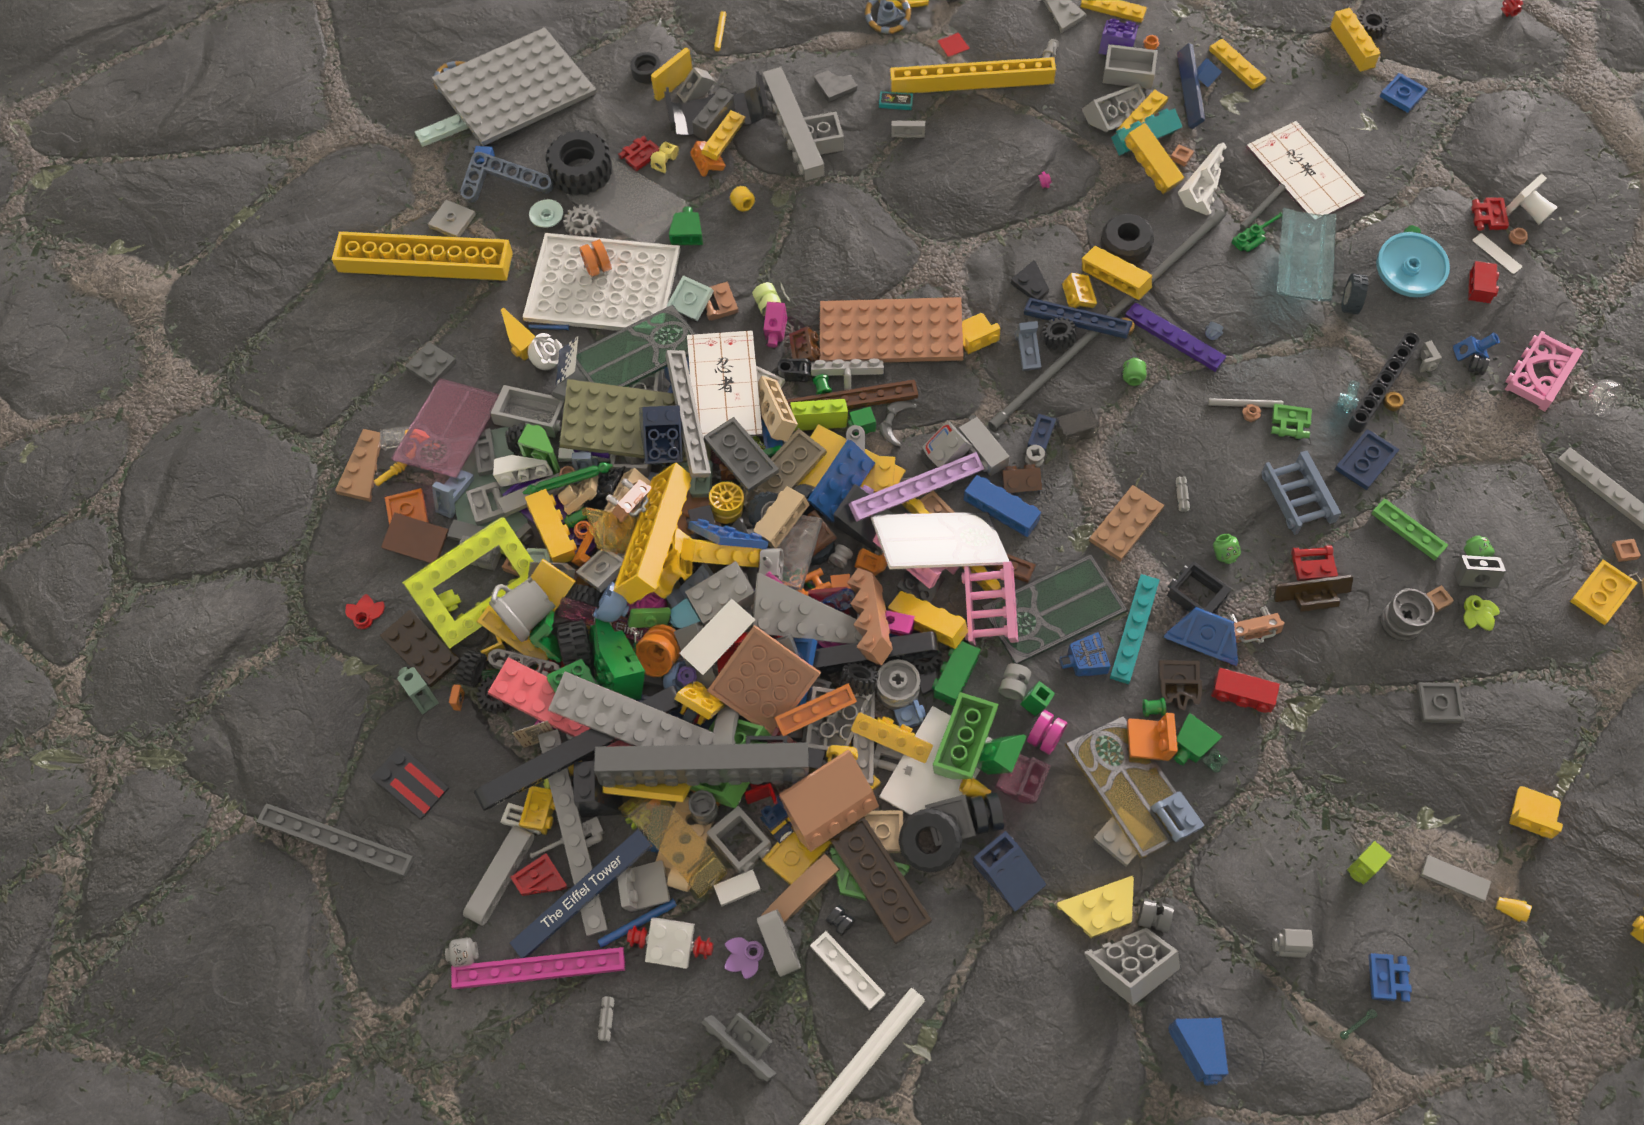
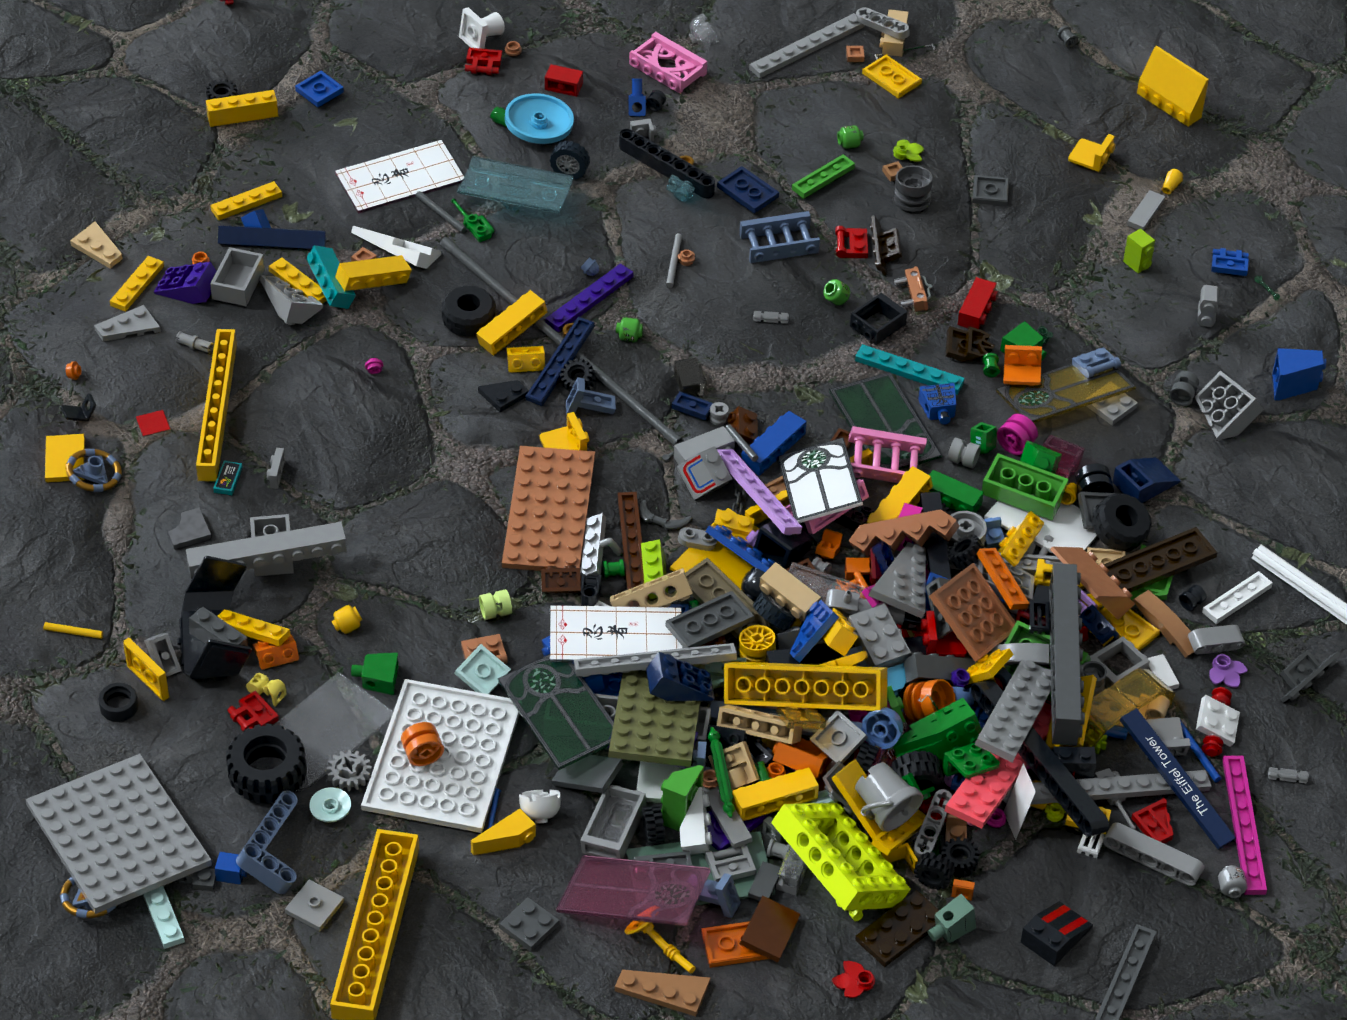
camera: 90 degrees left, 15 degrees down
clear plate [380,426,418,449] -> none
sticker [556,337,578,385] -> none
piece [606,478,651,522] -> none
white sticker [680,598,755,675] -> none
dark pink torso [764,302,787,348] -> none
green brick [847,407,876,436] -> none
light yellow wing [1056,876,1134,938] -> none
medium nougat plate [1089,485,1164,562] -> none
blue wing [1164,607,1238,666] -> none
bright green plate [1271,404,1312,439] -> none
dark grey brick [1454,555,1506,588] -> none
white sticker [1473,234,1522,274] -> none
none -> dark grey bar [725,424,758,462]

